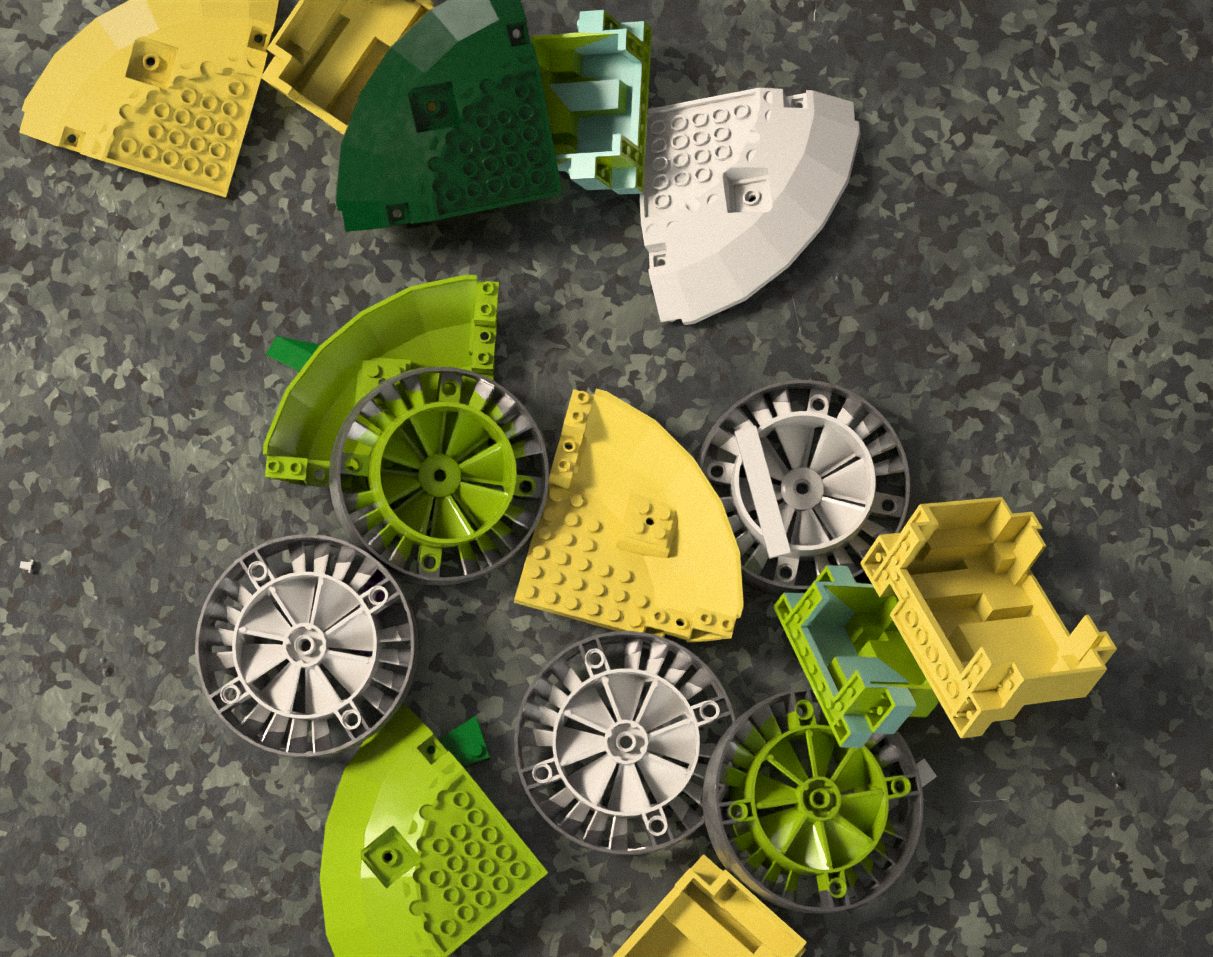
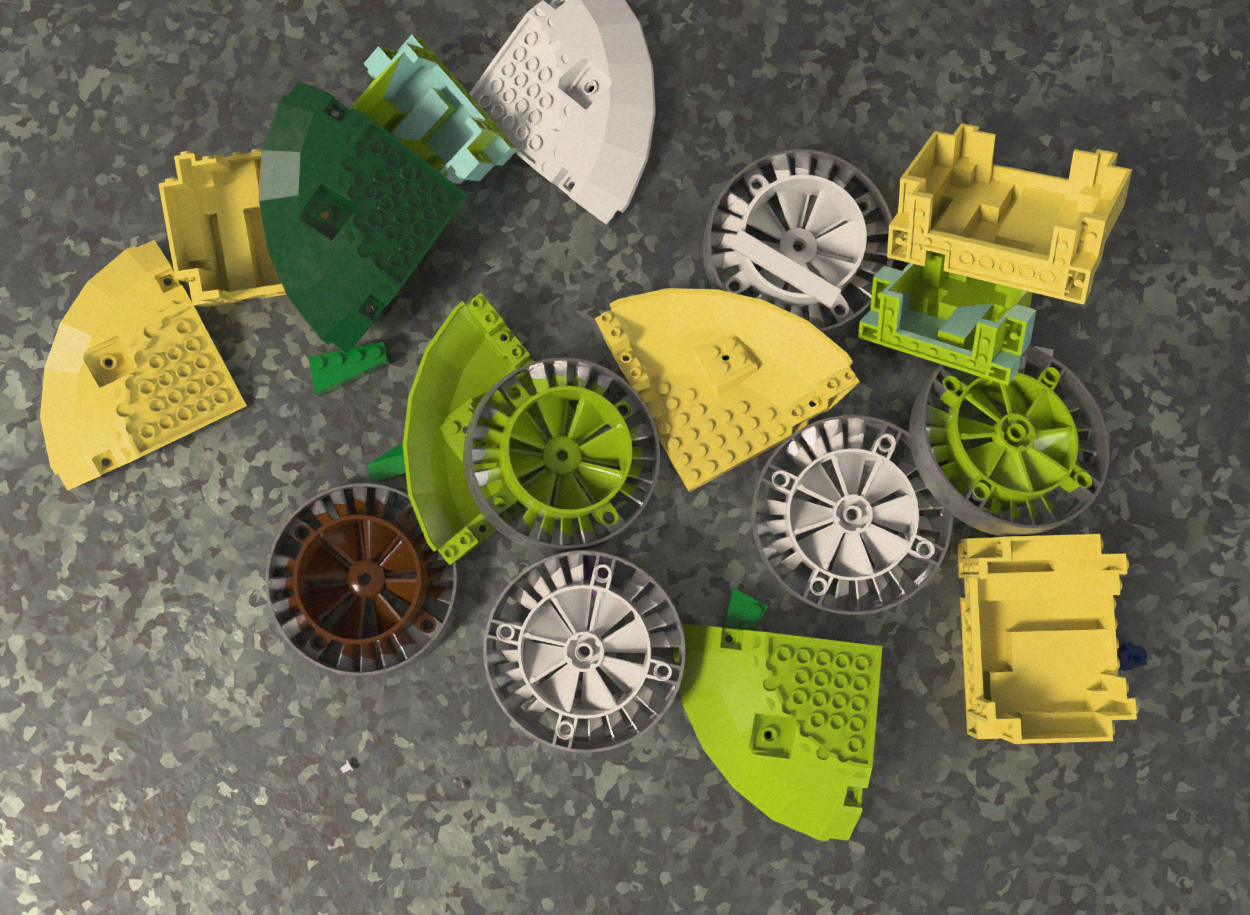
camera: 40 degrees left, 5 degrees up
none -> reddish brown piece [265,482,465,677]
none -> green wedge [308,342,391,397]

